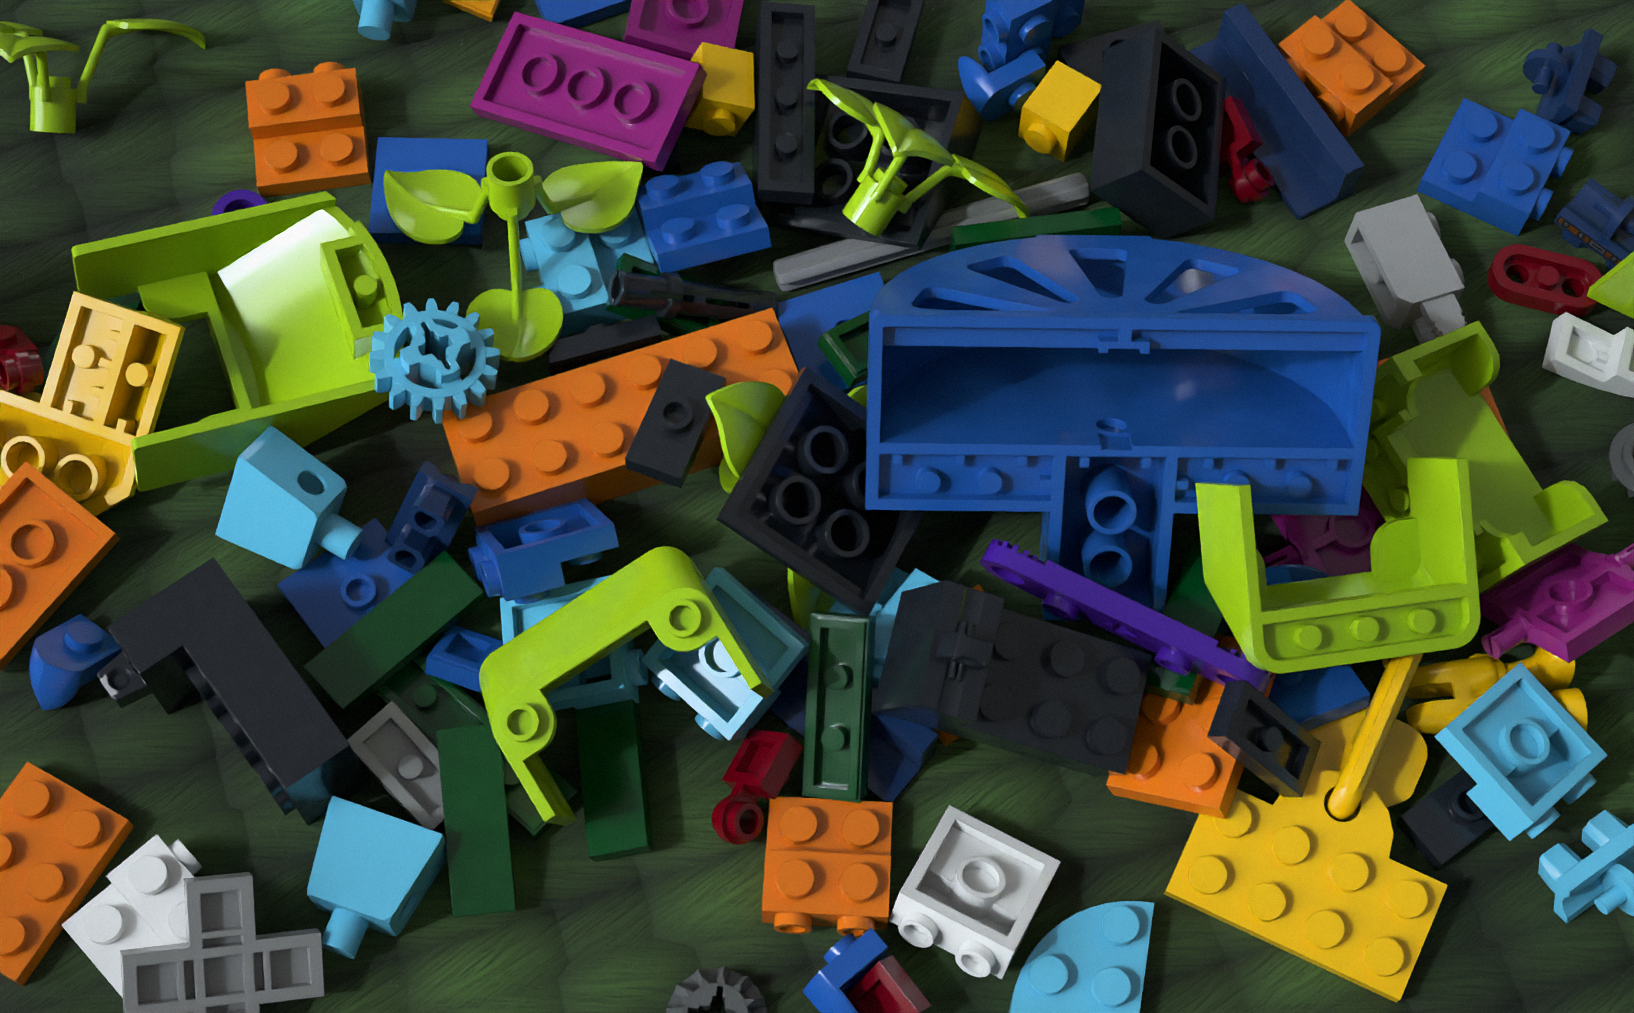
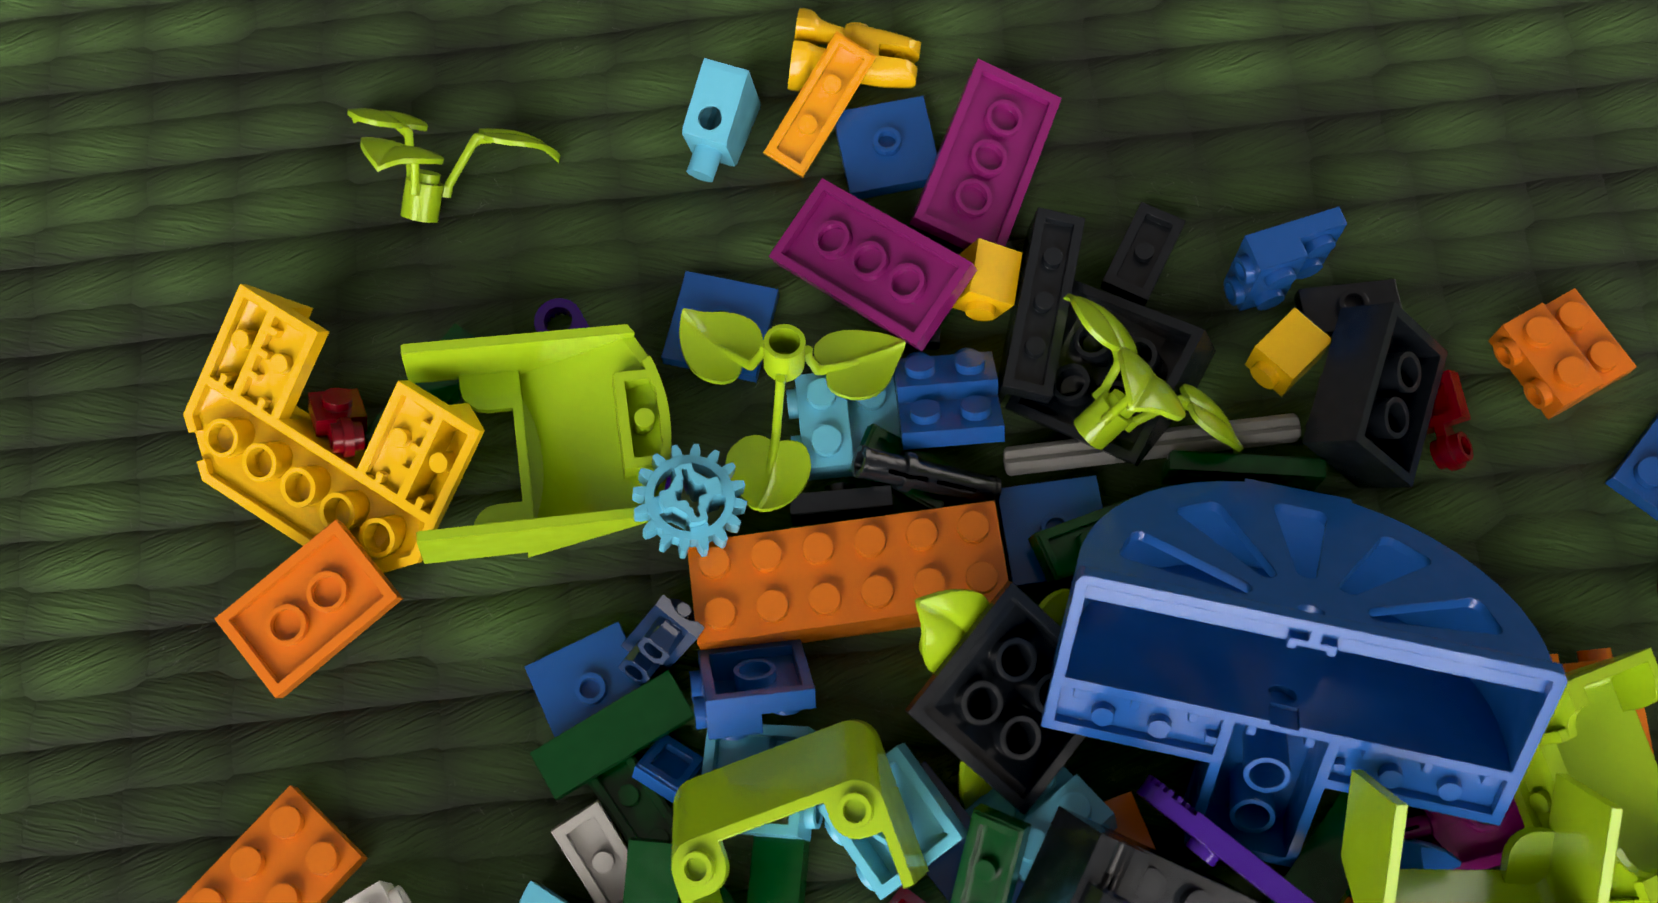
camera: 20 degrees right, 5 degrees up
blue plate [29,614,123,710] -> none
black hinge [97,557,370,826] -> none
medium azure torso [215,425,365,570] -> none
orange plate [245,62,371,198] -> none
black plate [625,359,726,489] -> none
blue plate [958,50,1046,121] -> none
dark blue panel [1189,2,1365,220] -> none
light grey hinge [1344,194,1467,344] -> none

